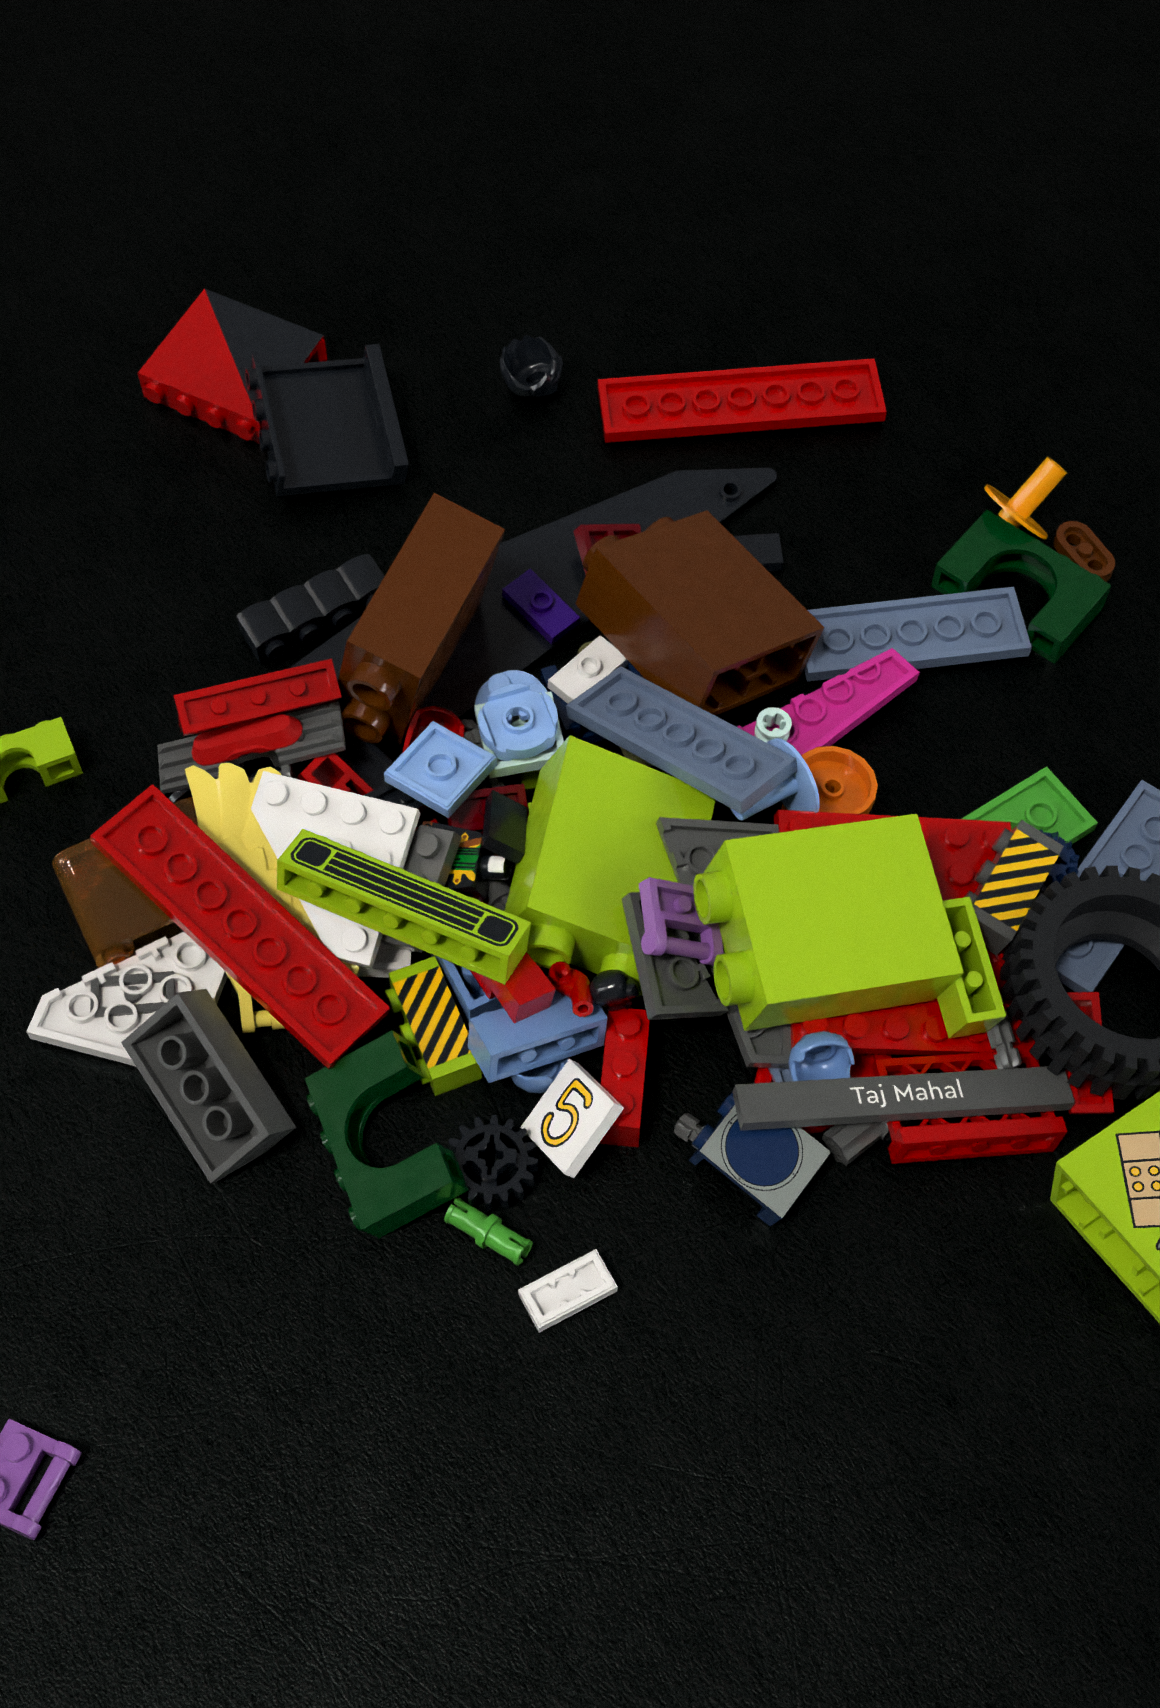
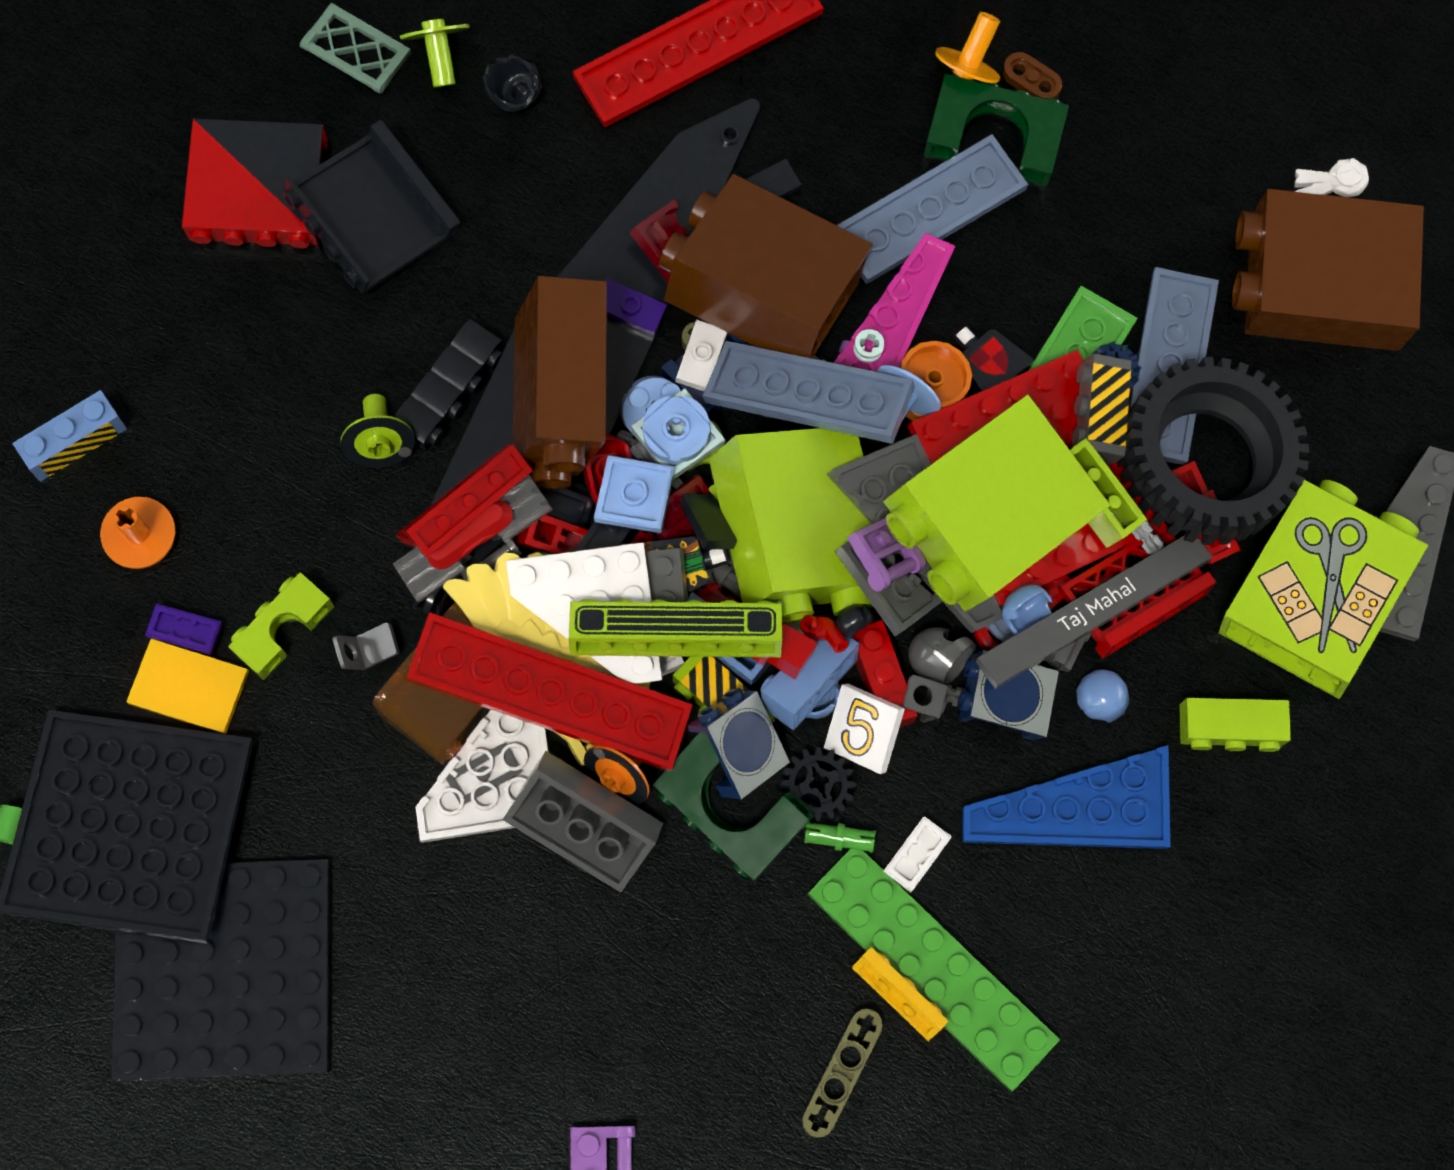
camera: 30 degrees left, 15 degrees up
none -> sand green window [300,3,411,94]
none -> dark grey bracket [332,623,399,670]
none -> piece [341,394,415,468]
none -> lime piece [400,19,470,87]
none -> piece [584,746,649,805]
none -> dark blue panel [687,688,790,799]
none -> olive beam [802,1009,882,1138]
none -> bright green plate [807,849,1060,1092]
none -> yellow plate [851,947,948,1041]
none -> dark grey bracket [902,675,948,722]
none -> dark grey helmet [908,626,976,685]
none -> black torso [953,327,1034,395]
none -> blue wing [962,745,1170,849]
none -> medium blue hair [1076,669,1129,722]
none -> lime brick [1179,698,1291,752]

